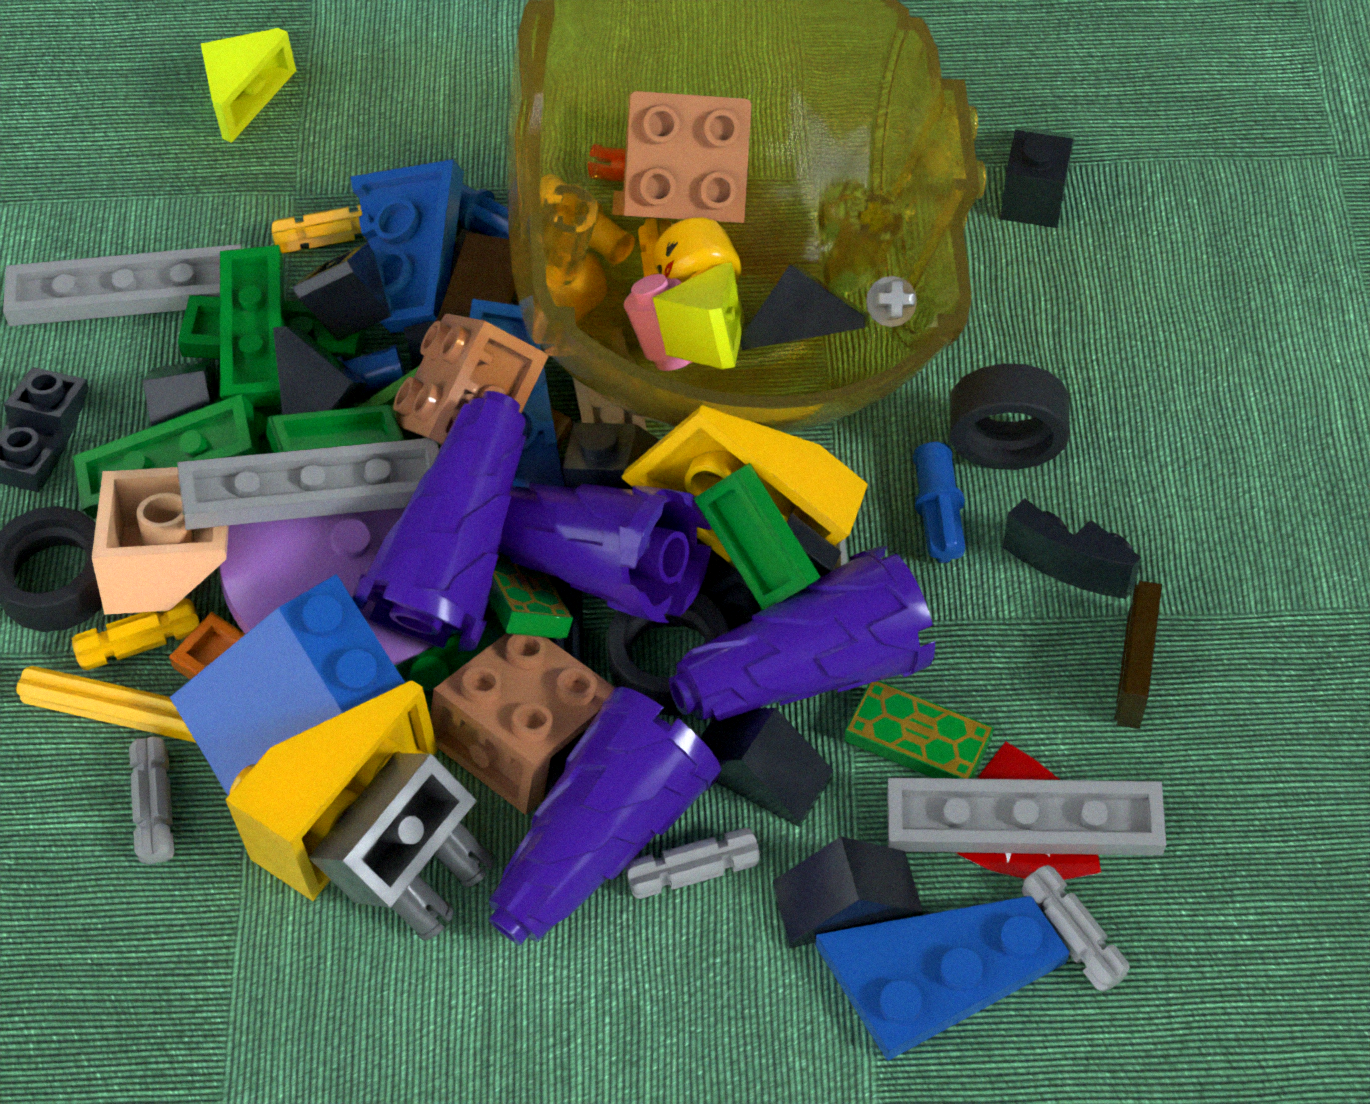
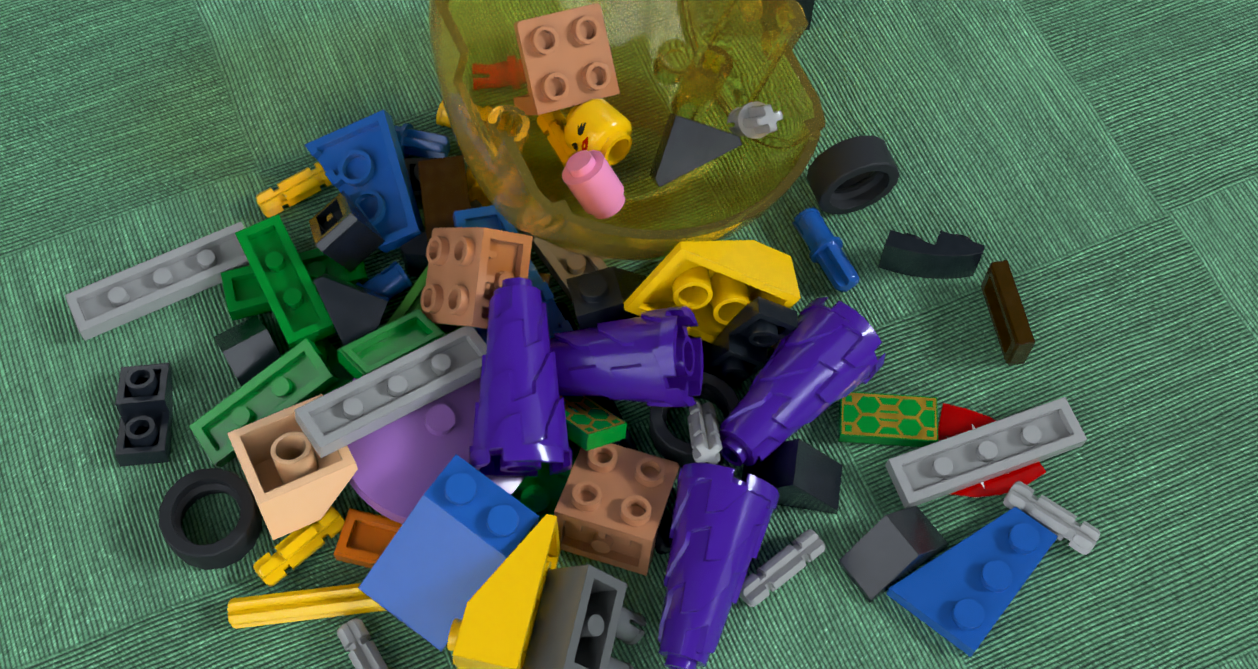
camera: 25 degrees left, 5 degrees up
neon yellow slope [201,28,296,143] -> none
neon yellow slope [652,262,745,369] -> none
green tile [693,463,820,610] -> none
none -> light grey axle [687,401,722,464]

